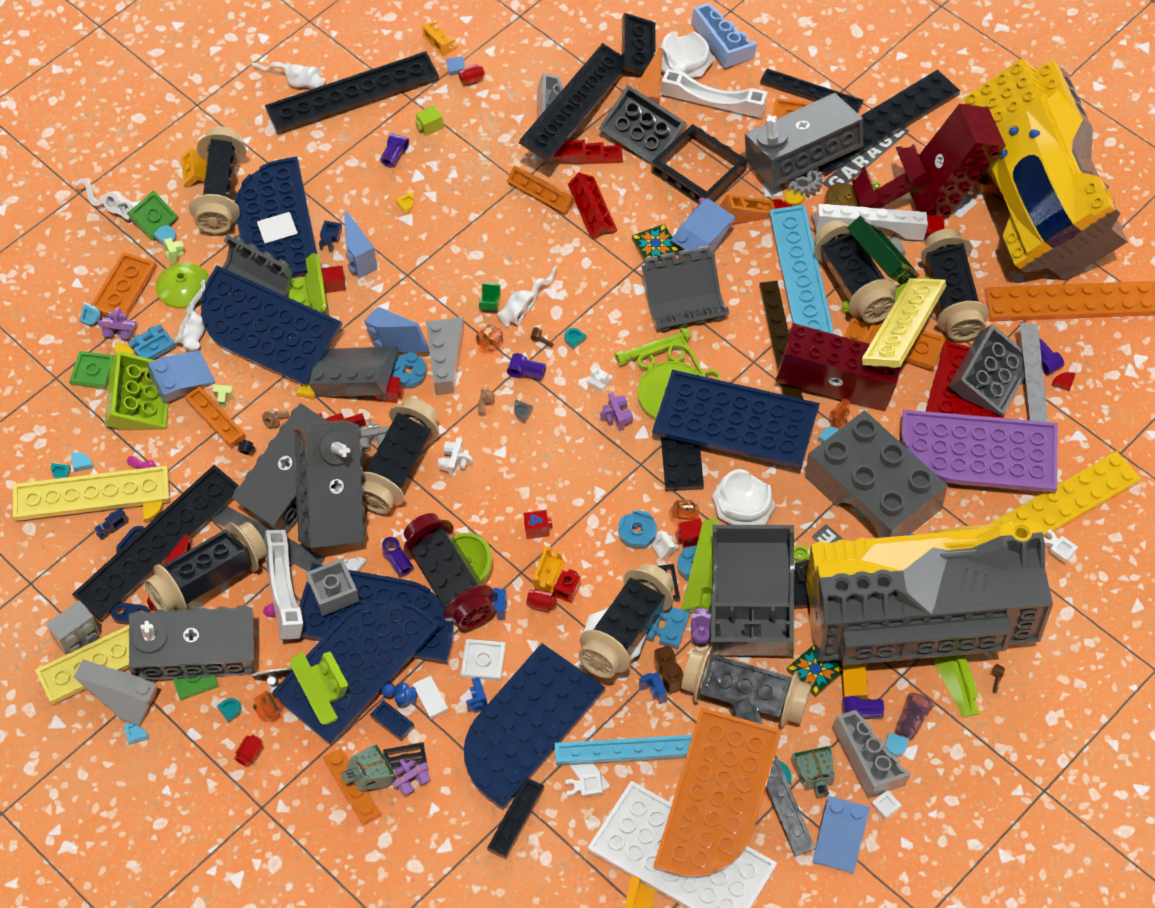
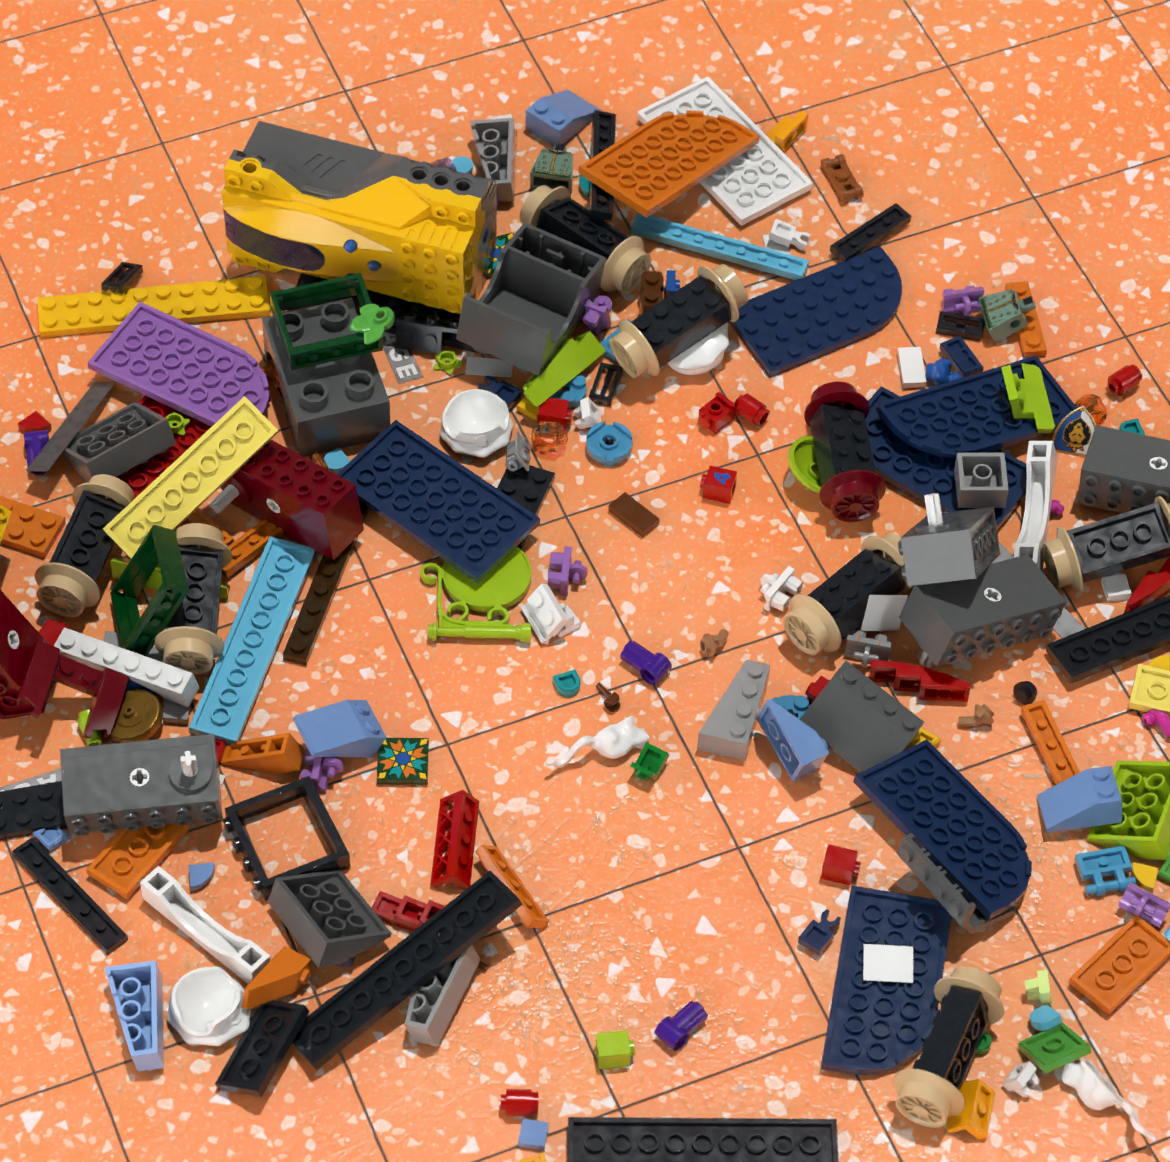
camera: 160 degrees left, 5 degrees down
lime dish [156,262,209,309] -> none
white animal [174,279,205,352] -> none
yellowish green tile [213,384,236,407] -> none
lime plate [288,253,326,313] -> none
medium blue slope [344,211,377,279] -> none
dark purple piece [382,537,414,577] -> none
yellow tile [396,192,414,215] -> none
white tile [461,639,506,682] -> none
blue bracket [466,677,487,712] -> none
clear orange head [476,325,503,352] -> none
blue bracket [491,588,508,620] -> none
flat silver tile [514,400,533,424] -> none
light orange hinge [533,546,565,592] -> none
dark grey hinge [641,246,729,330] -> none
white plate [1044,529,1078,564] -> none
none -> black tile [101,262,143,294]
none -> lime plate [166,412,190,436]
none -> medium blue tile [189,862,215,892]
none -> dark green window [270,273,383,370]
none -> bright green plate [349,304,394,345]
none -> light grey hinge [506,431,531,472]
none -> white plate [520,583,569,644]
none -> reddish brown tile [608,492,659,537]
none -> dark orange plate [821,154,864,203]
none -> white tile [1002,1061,1040,1097]

